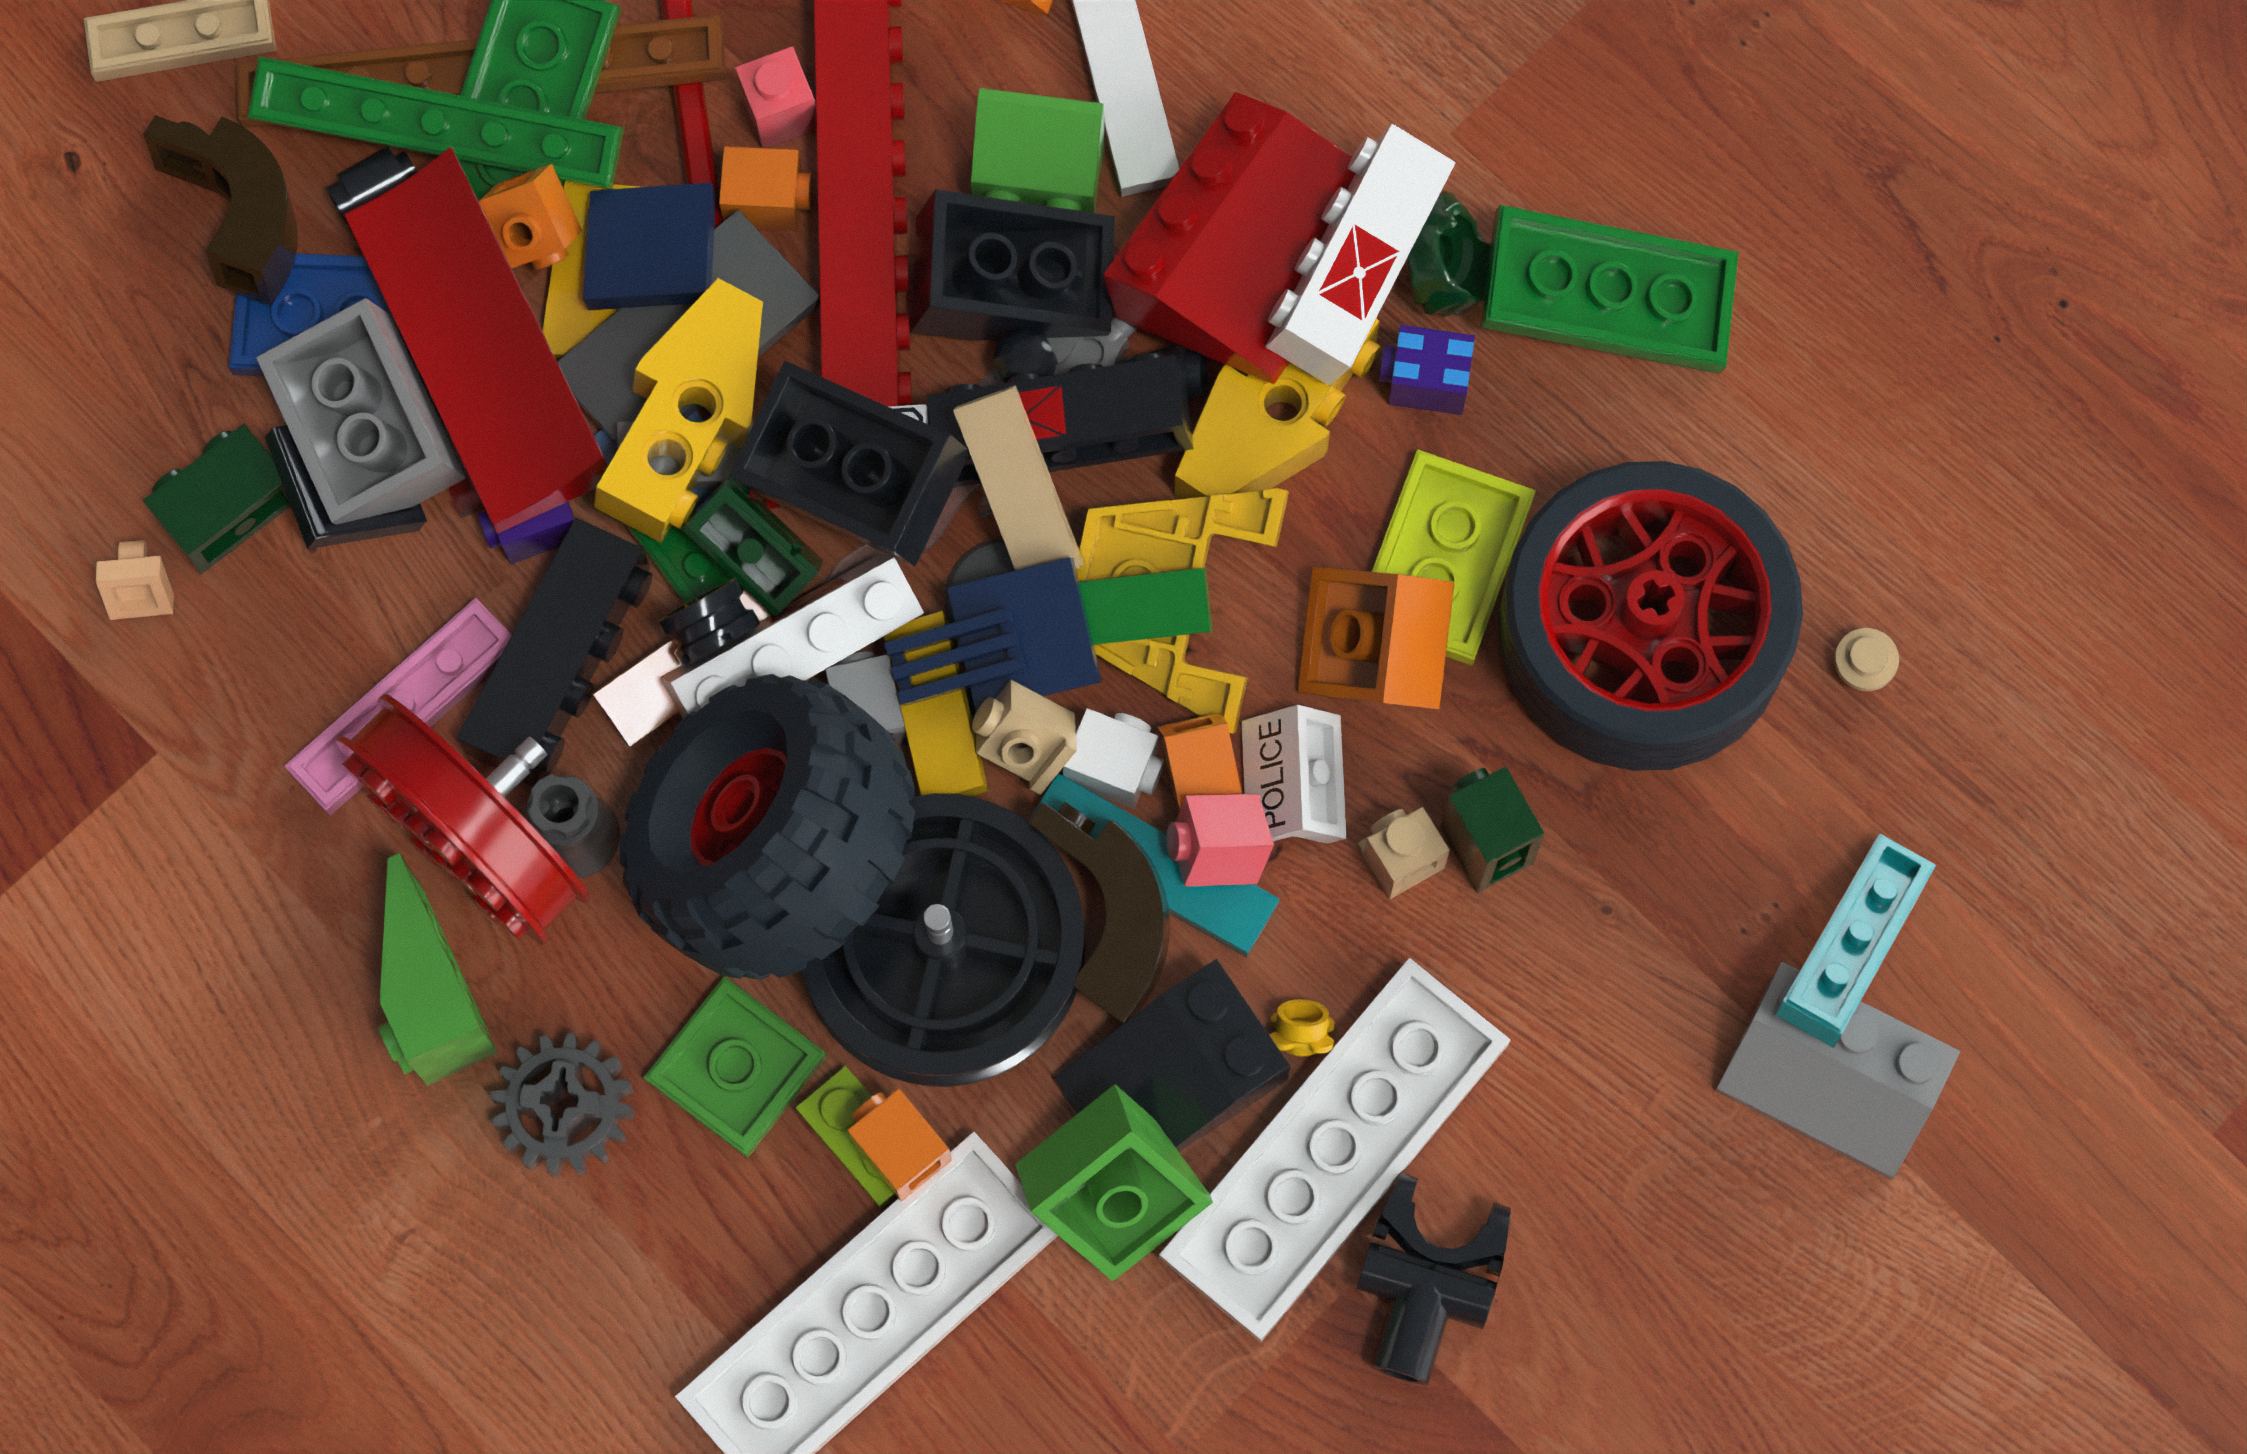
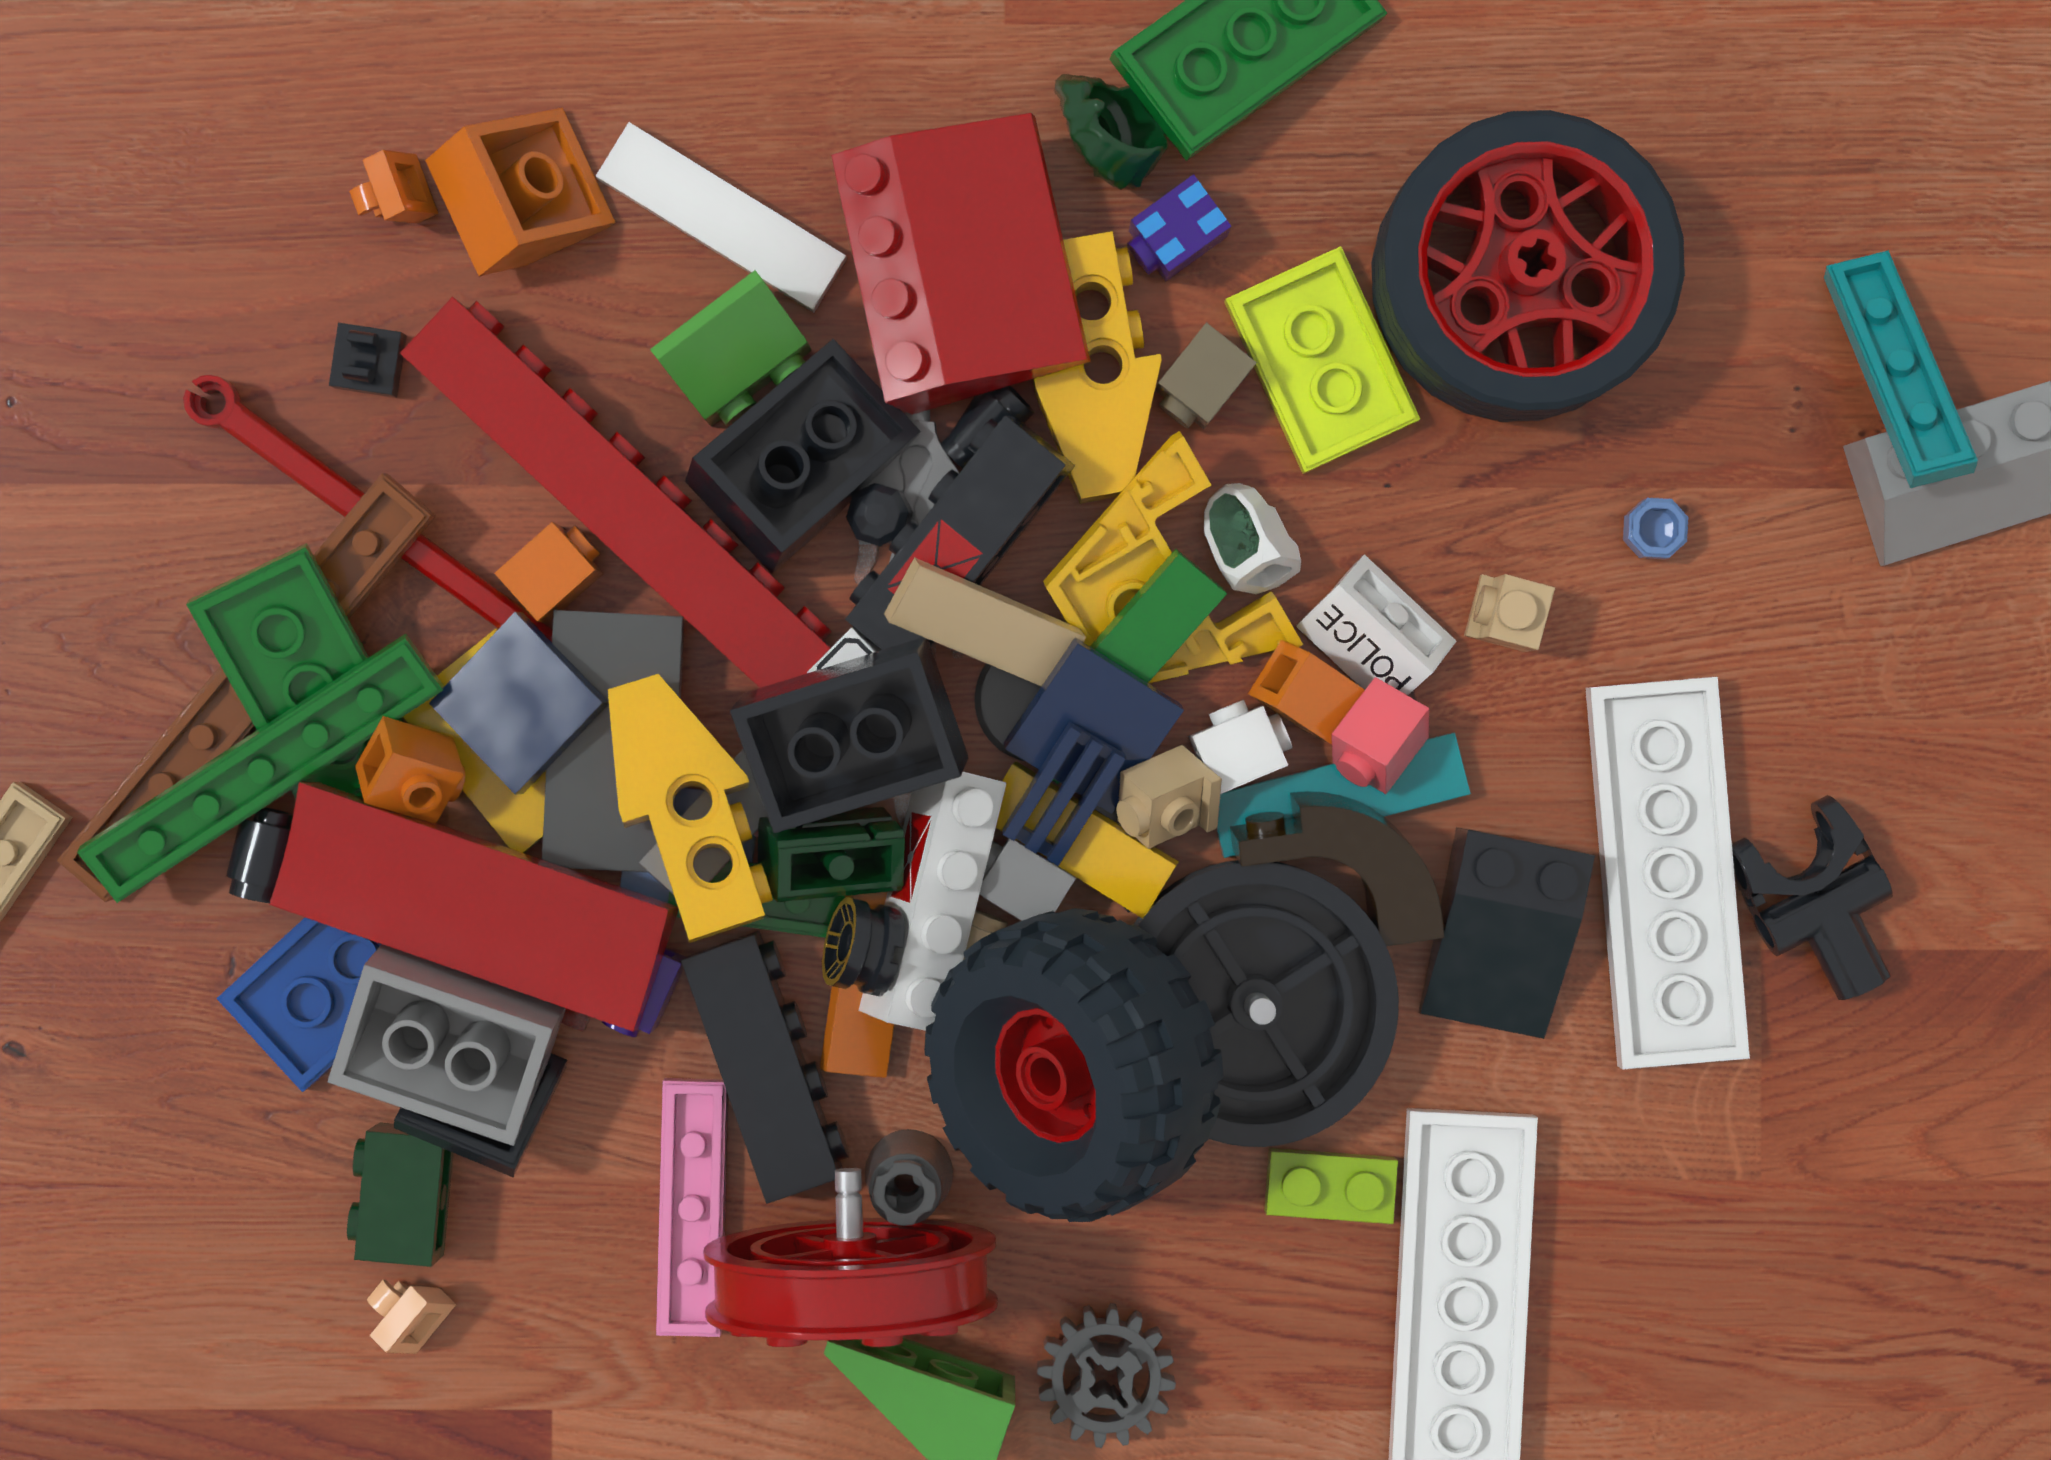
camera: 50 degrees left, 15 degrees up
dark brown arch [143,115,298,306] -> none
bright green tile [644,976,828,1159] -> none
coral brick [735,46,817,148] -> none
orange brick [847,1088,952,1202] -> none
bright green slope [1015,1084,1213,1281] -> none
white brick [1265,124,1456,386] -> none
yellow plate [1269,999,1335,1056] -> none
orange slope [1298,567,1454,709] -> none
dark green brick [1440,766,1545,893] -> none
tan plate [1834,628,1899,691] -> none
none -> dark tan brick [1155,322,1257,429]
none -> white rock [1204,483,1301,594]
none -> medium blue tile [1623,498,1688,559]

